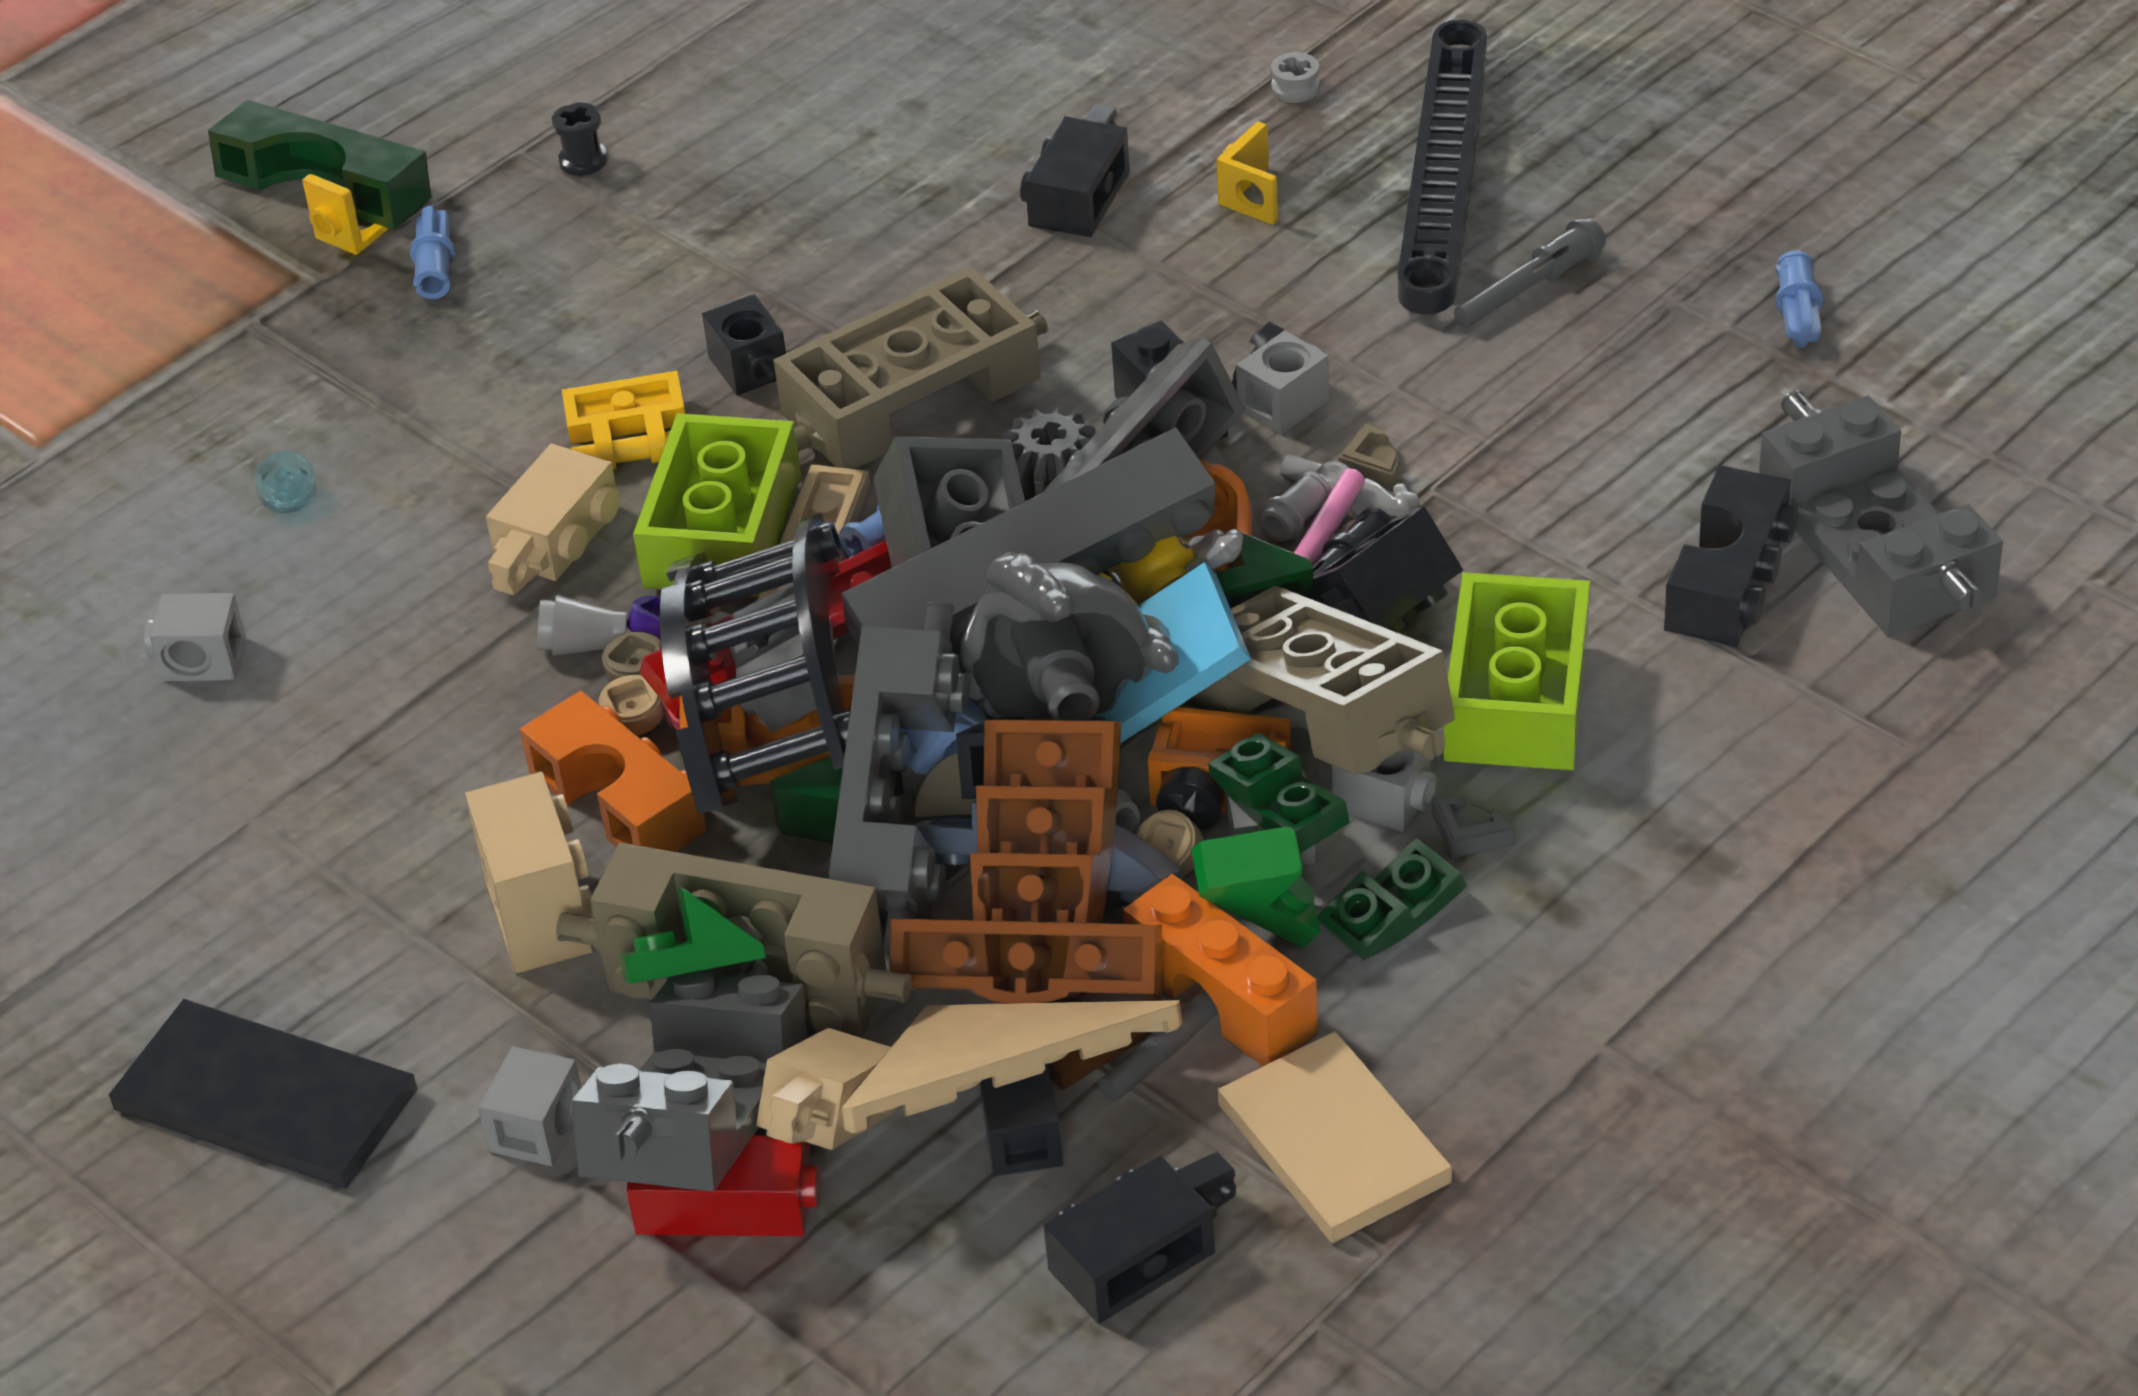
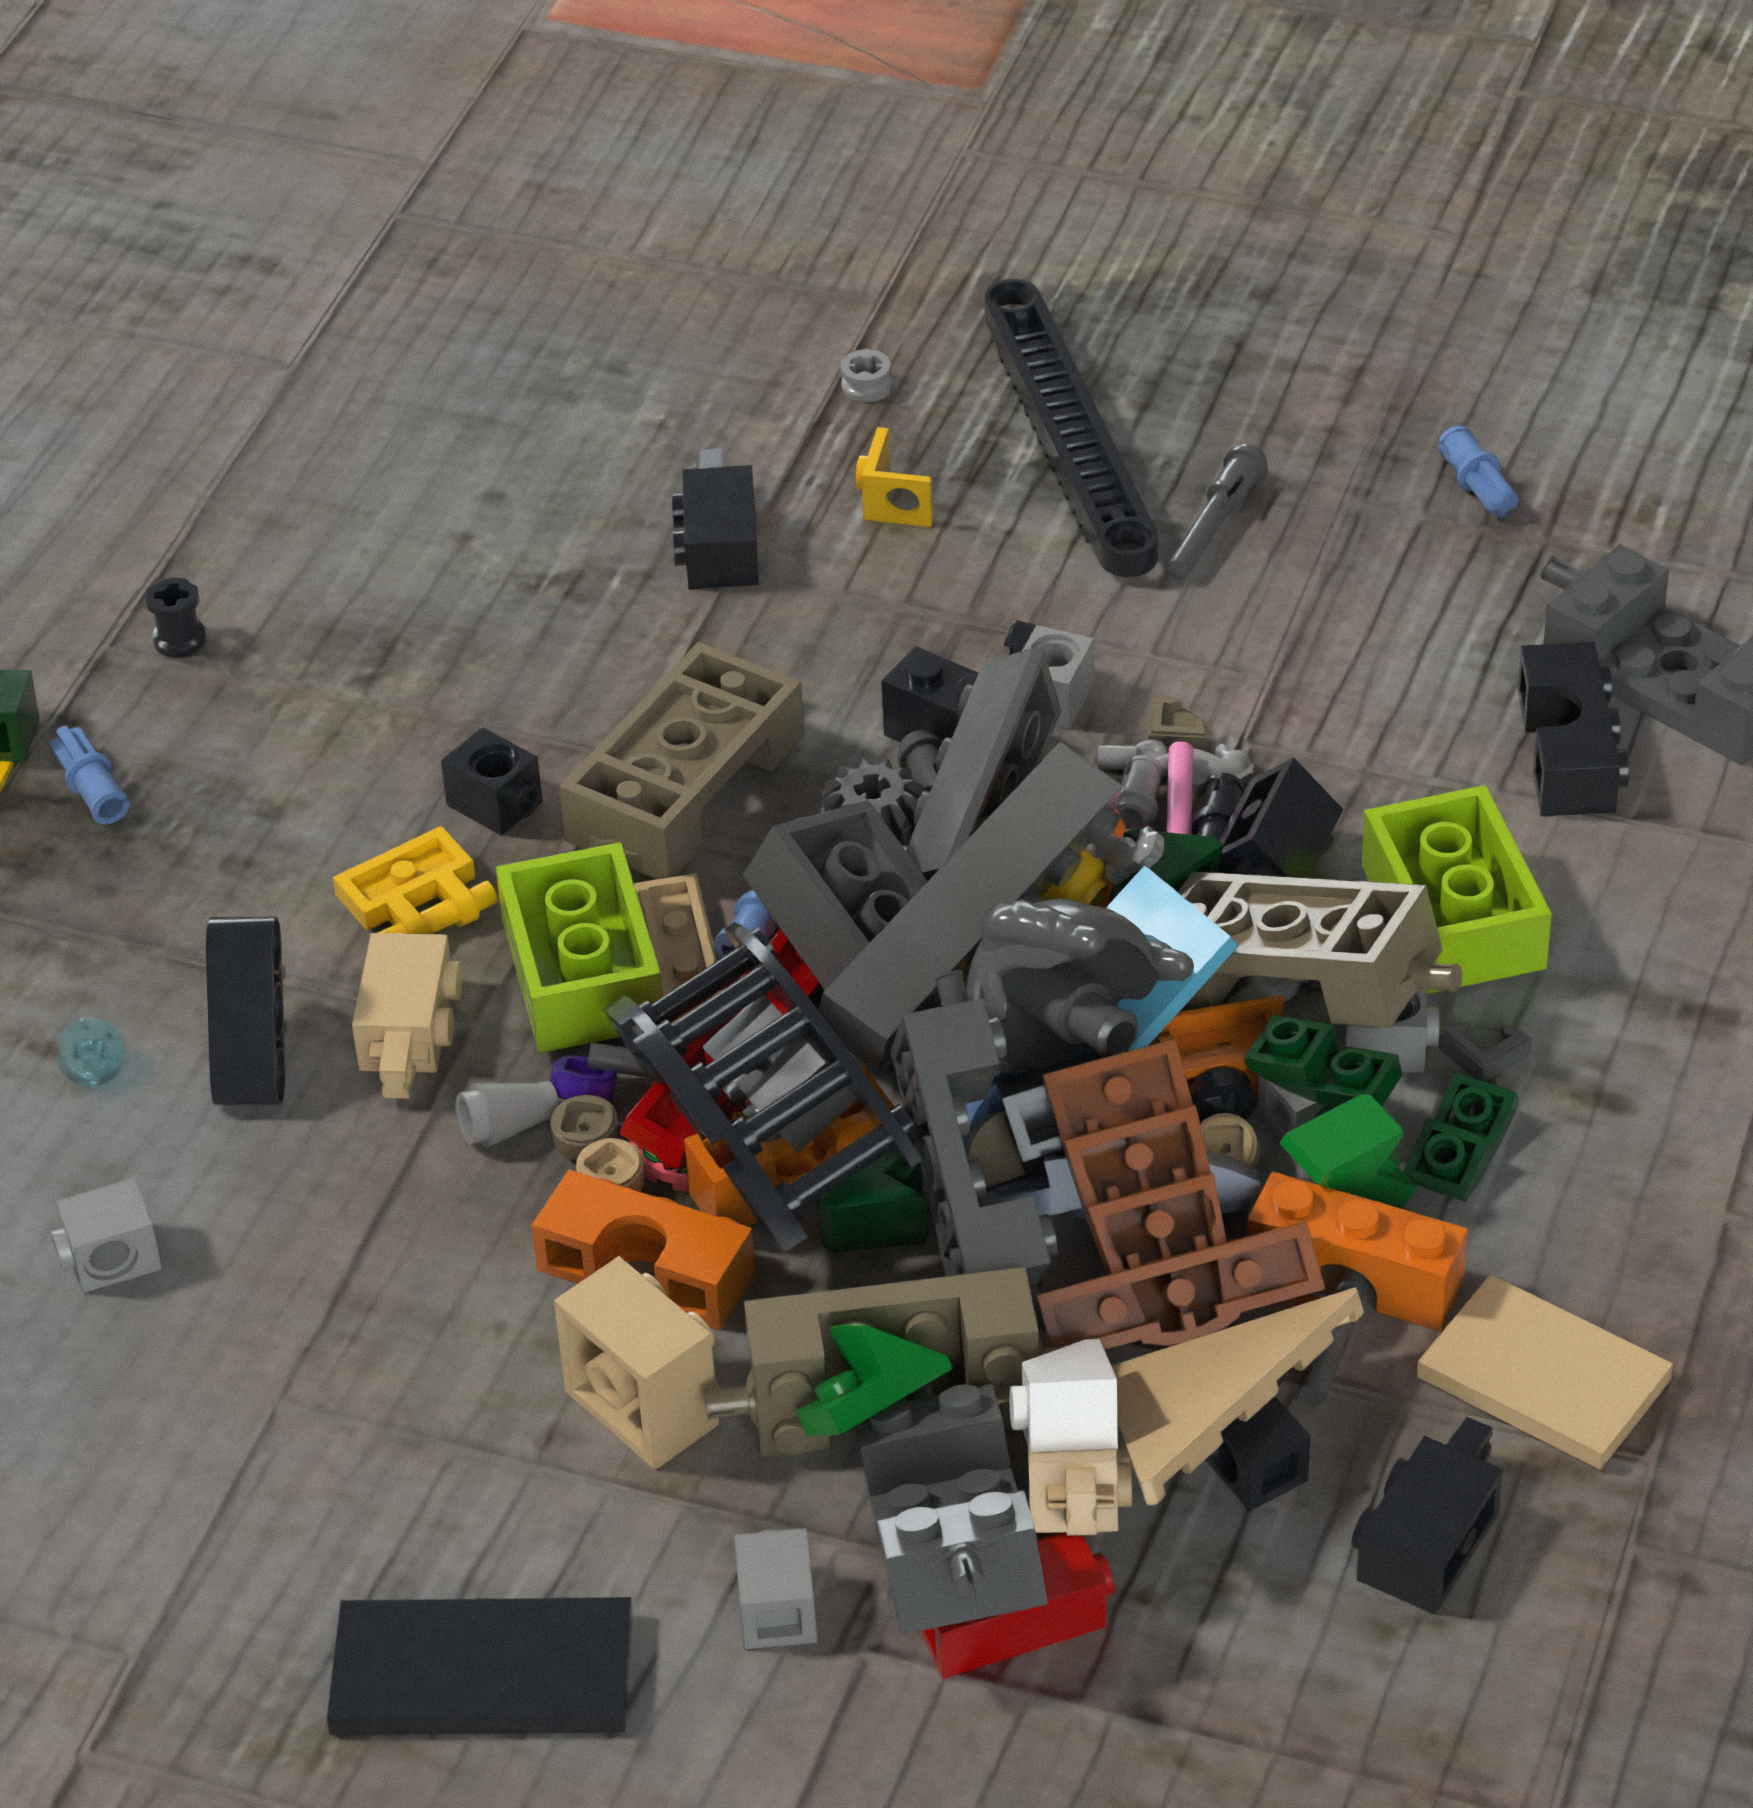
camera: 25 degrees left, 0 degrees up
none -> black piece [206,917,287,1105]
none -> white slope [1010,1339,1118,1453]

